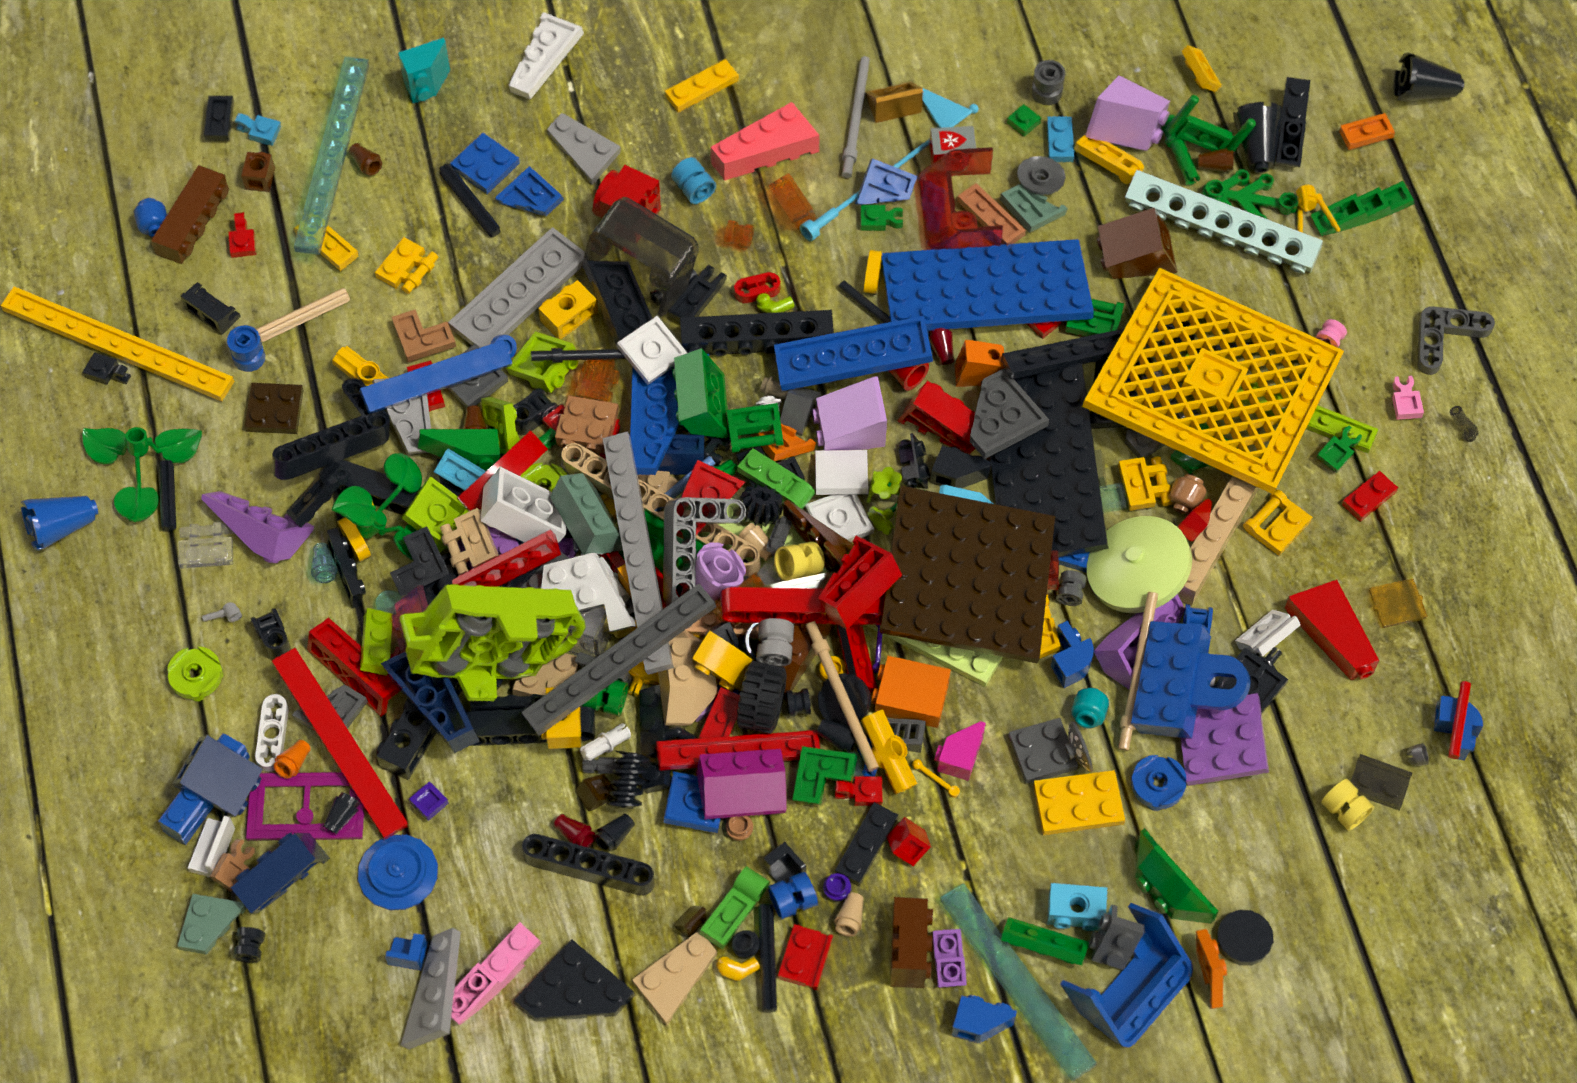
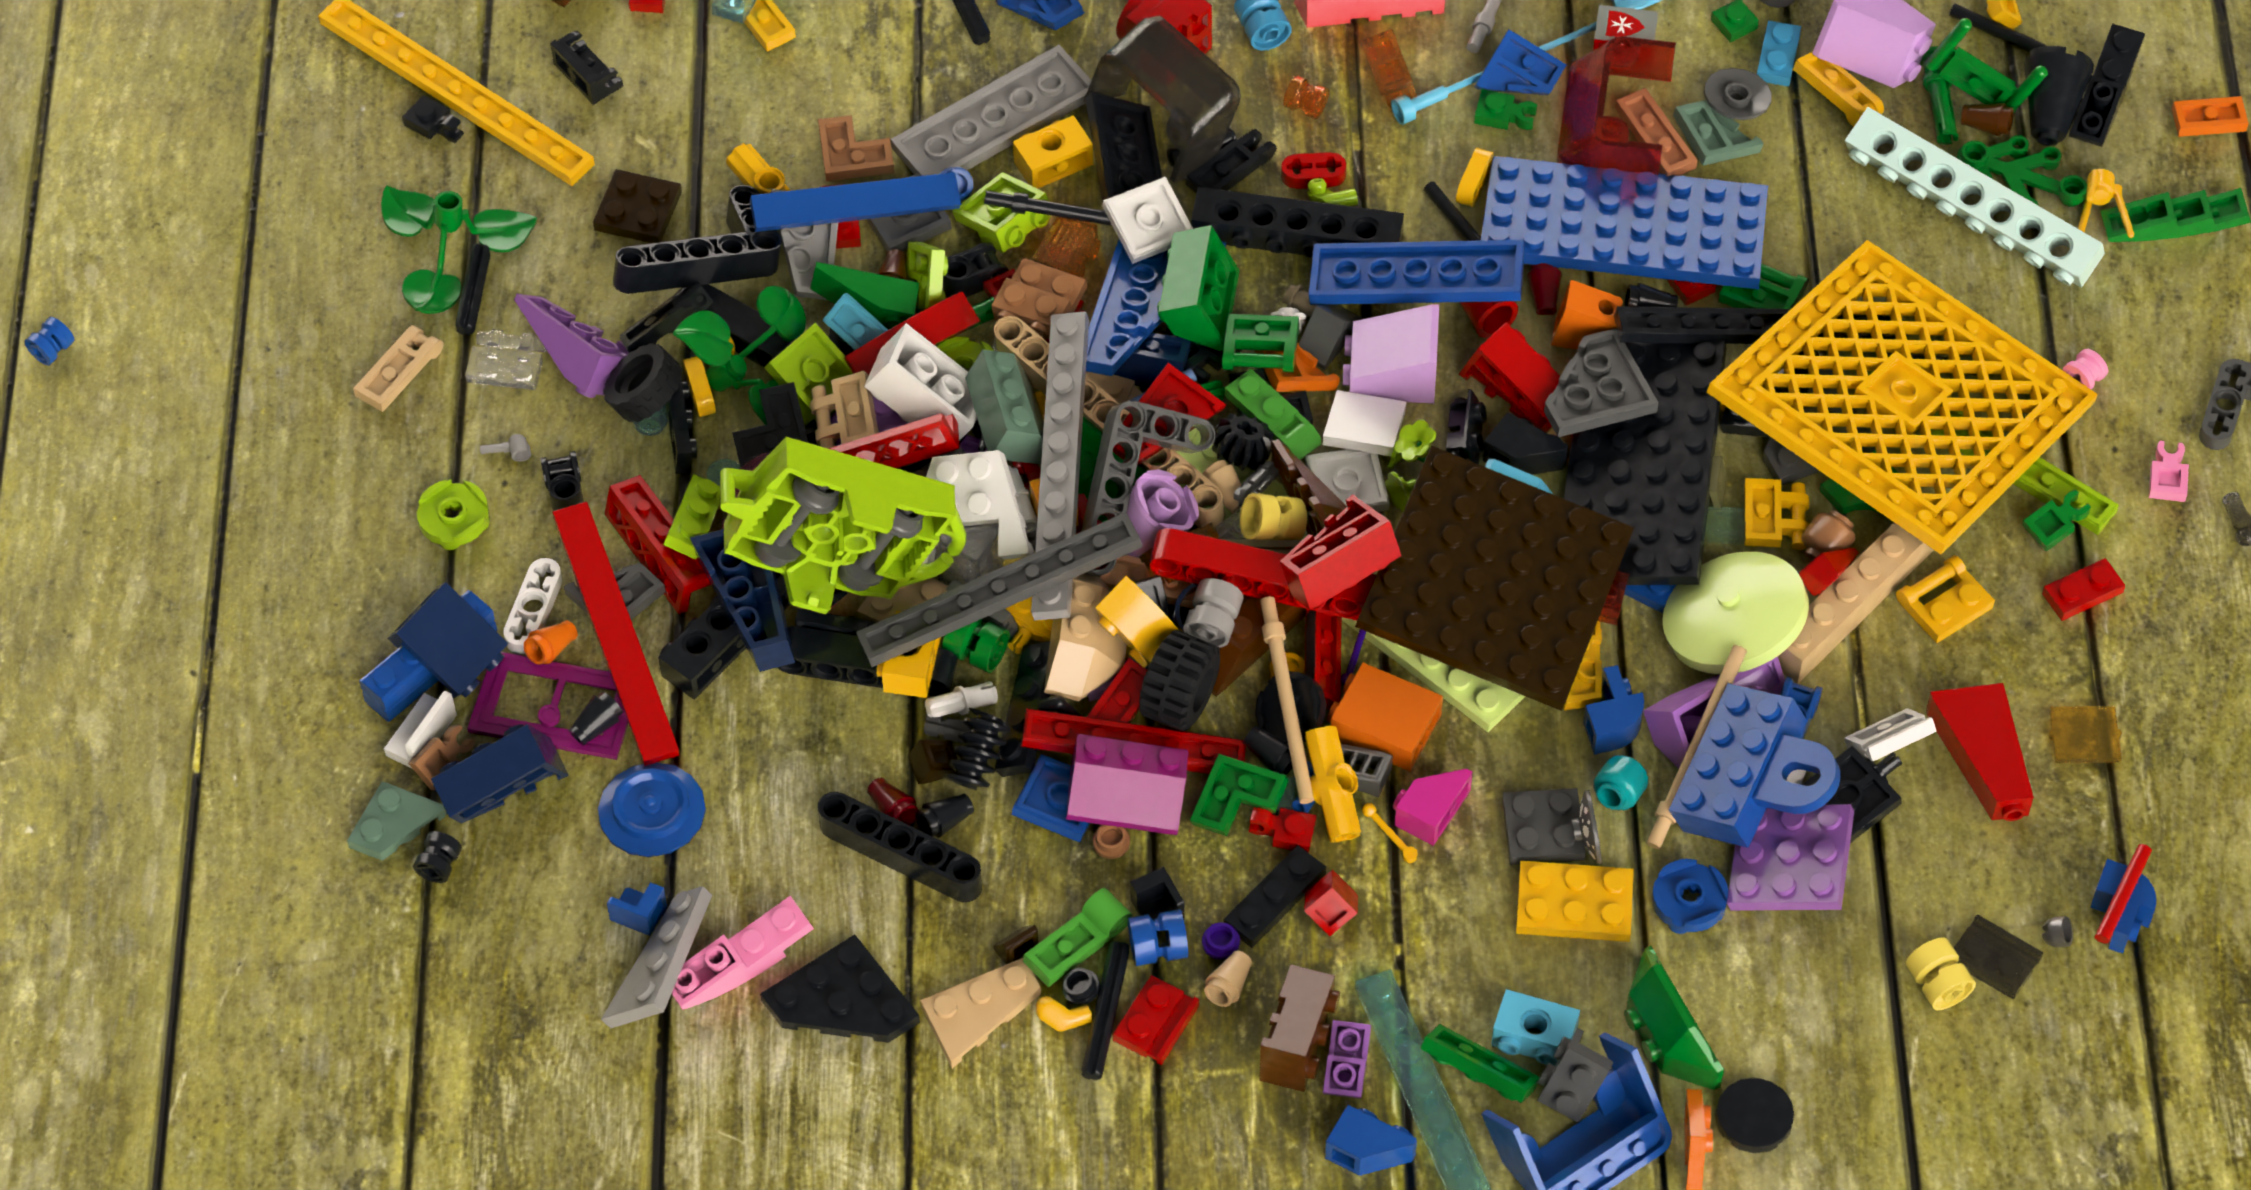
camera: 15 degrees right, 5 degrees down
blue cone [21,496,98,551] -> none
blue wheel [227,325,266,372] -> none
tan axle [256,288,350,342] -> none
yellow plate [375,237,439,294] -> none
dark purple plate [409,781,449,821] -> none
black wheel [786,688,811,717] -> none
dark grey wheel [1056,570,1086,606] -> none
reddish brown slope [1097,207,1178,279] -> none
none -> tan plate [353,325,443,412]
none -> black tyre [603,343,683,422]
none -> black cone [1624,282,1678,307]
none -> black bar [1949,3,2047,52]

